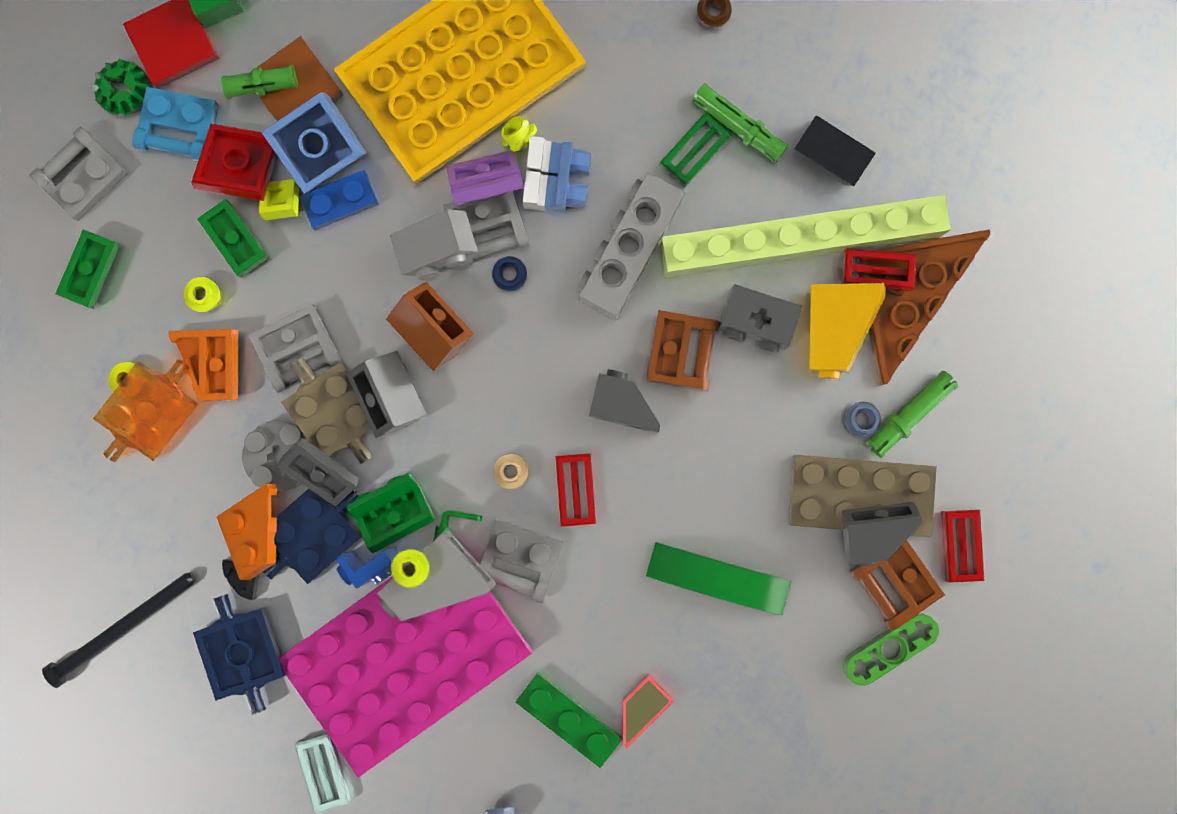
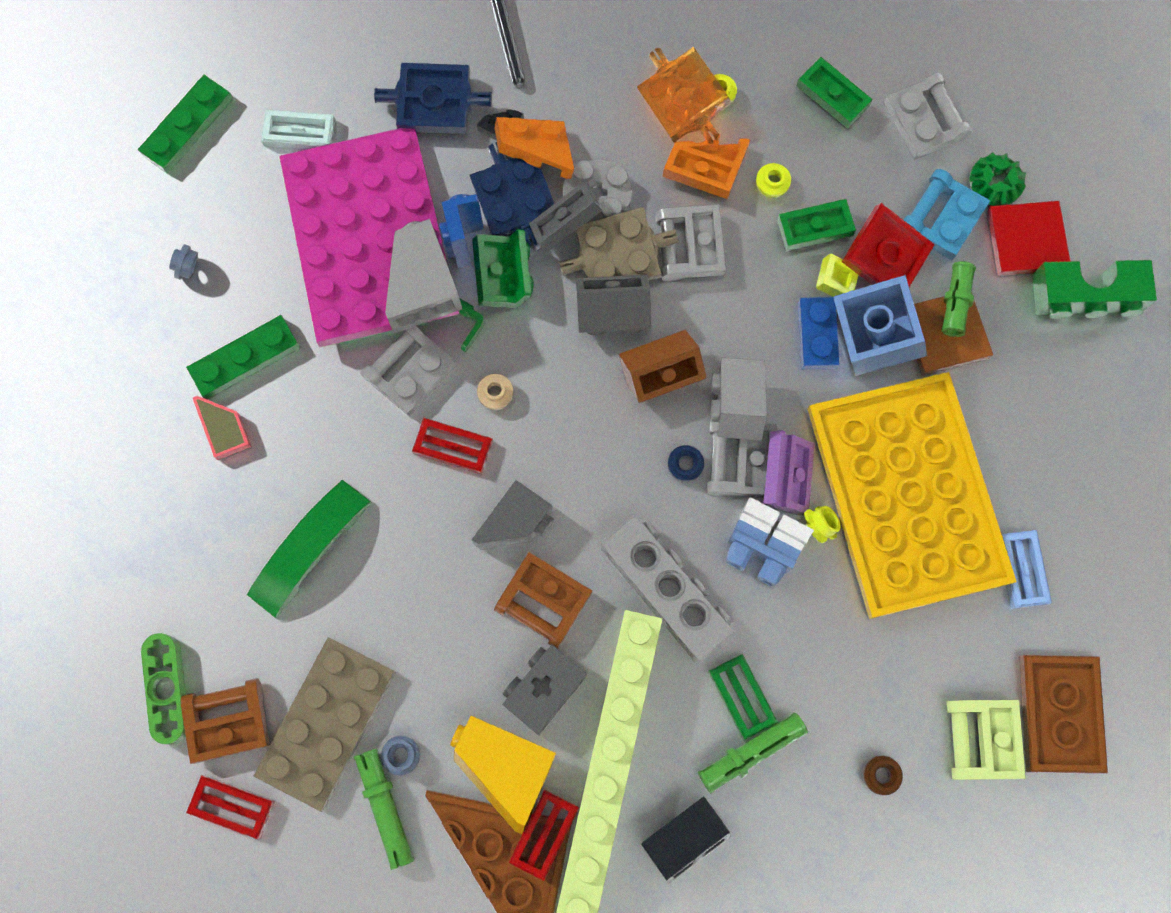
camera: 115 degrees right, 10 degrees down
neon yellow plate [391,549,429,587] -> none
dark grey slope [842,502,922,566] -> none

